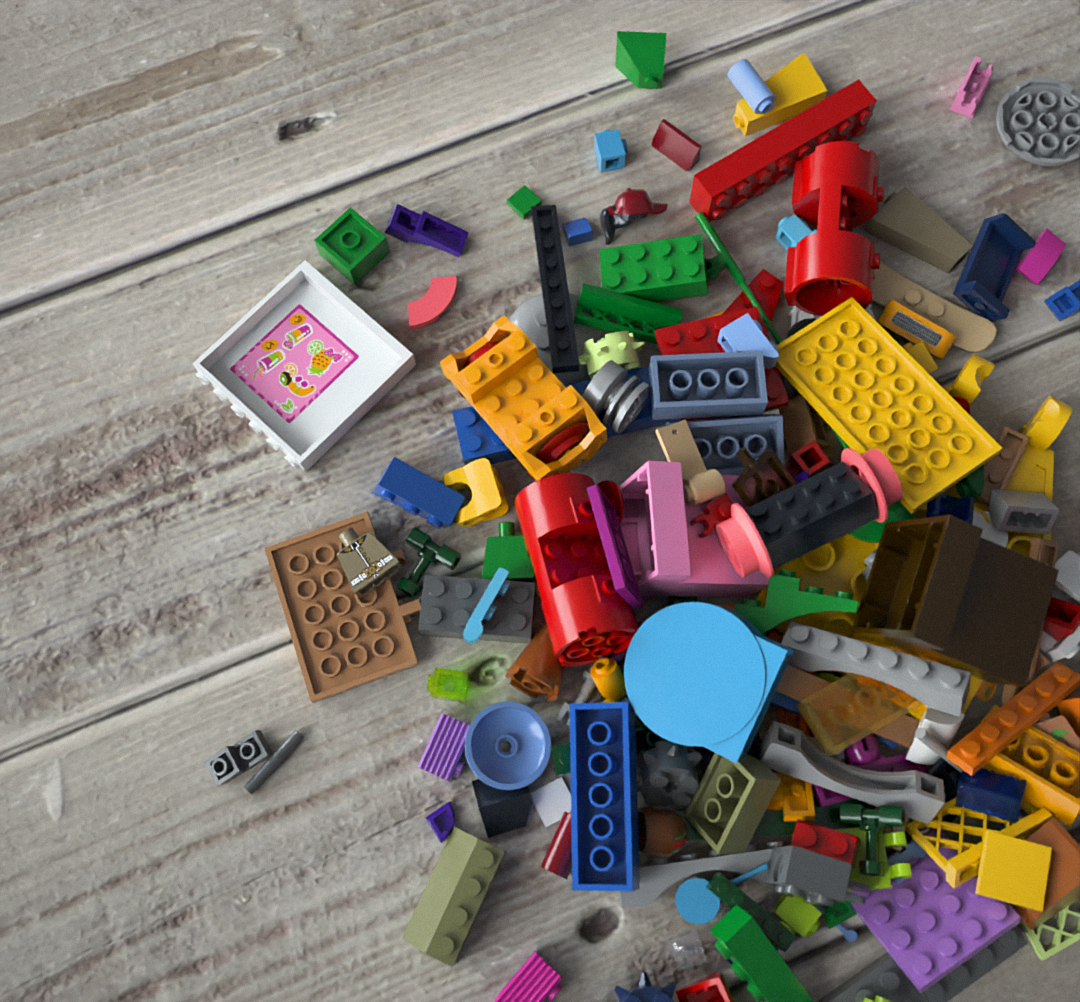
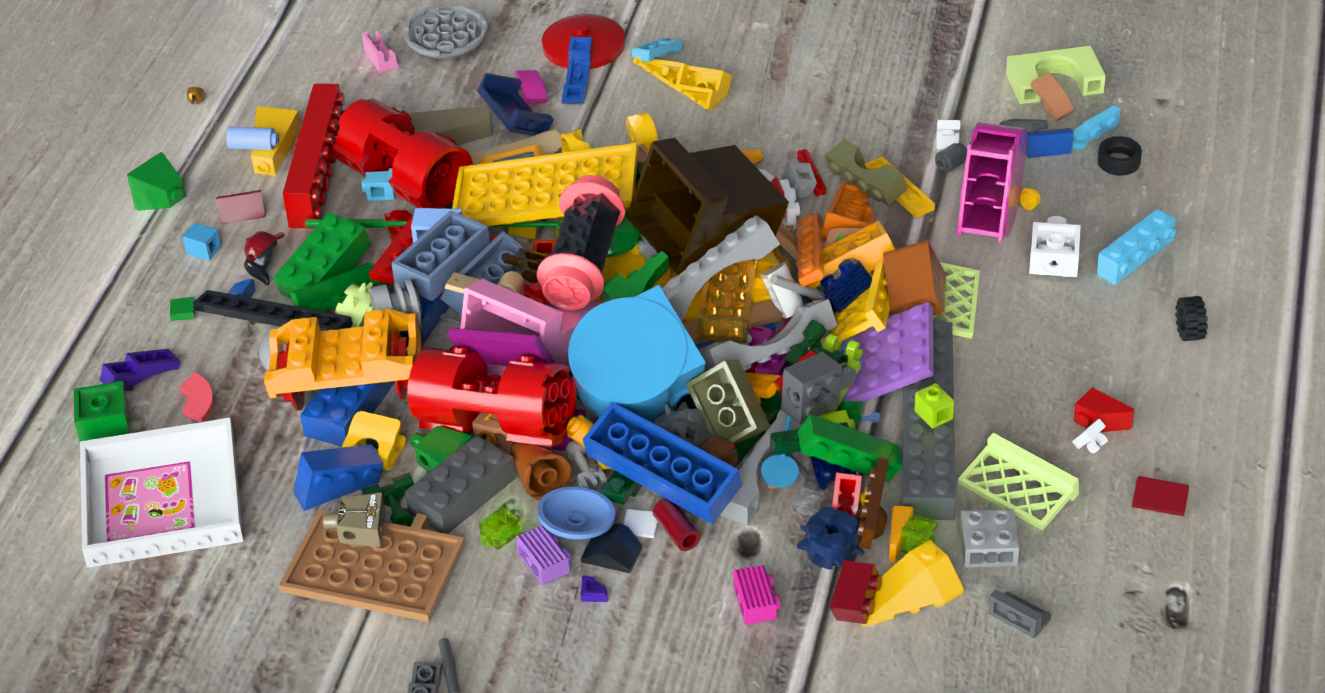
camera: 55 degrees left, 30 degrees down
olive slope [402,827,506,967] -> none
medium azure hinge [463,567,511,645] -> none
yellow tile [975,831,1052,912] -> none

